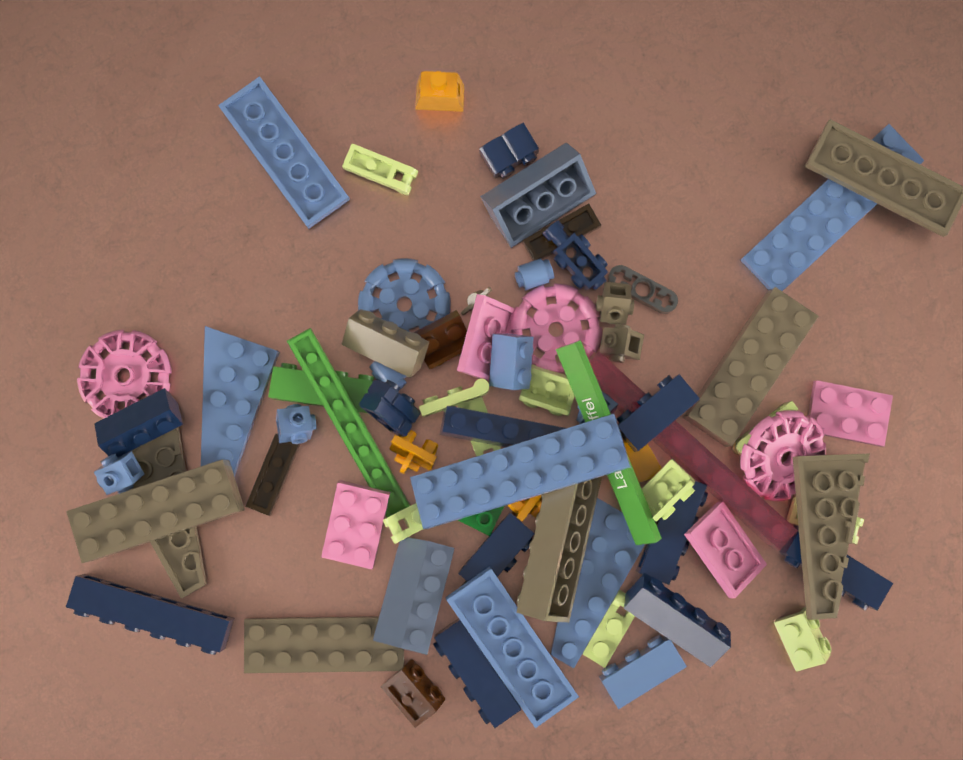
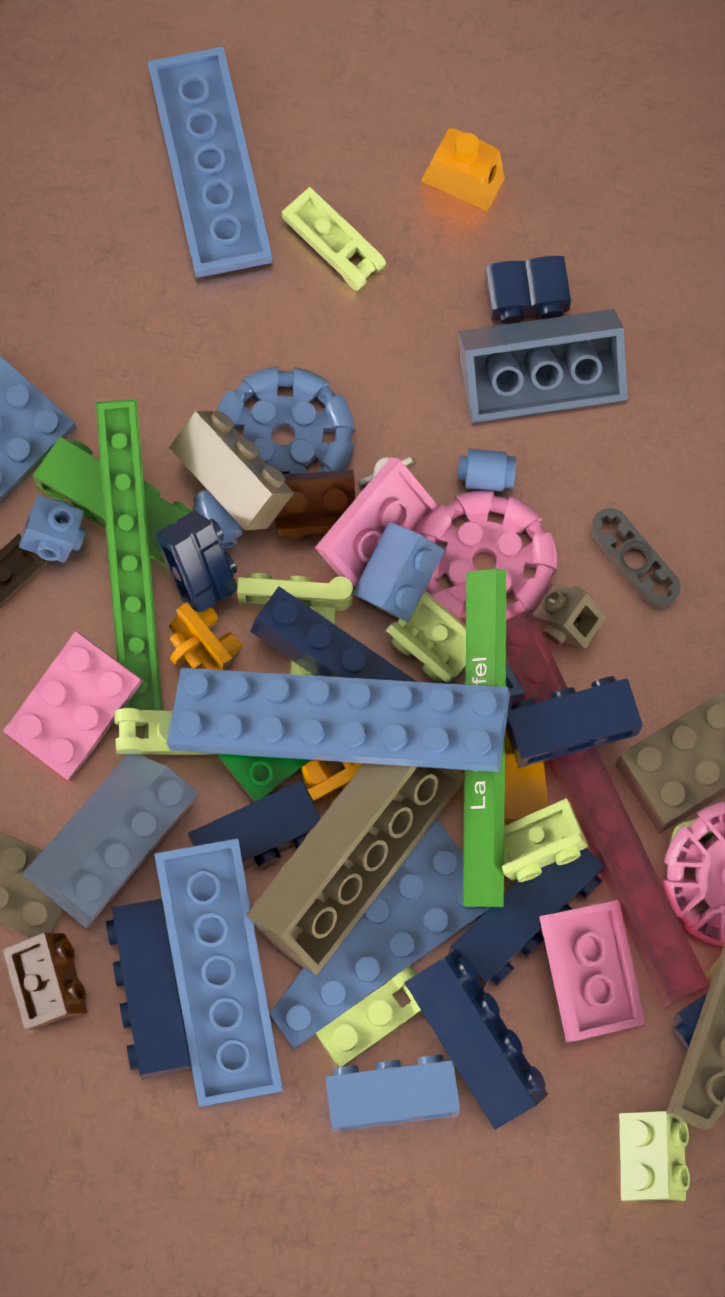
camera: 25 degrees right, 10 degrees down
dark brown tile [522,203,601,261] -> none
dark blue brick [542,220,608,290] -> none
dark tan brick [596,282,634,325] -> none

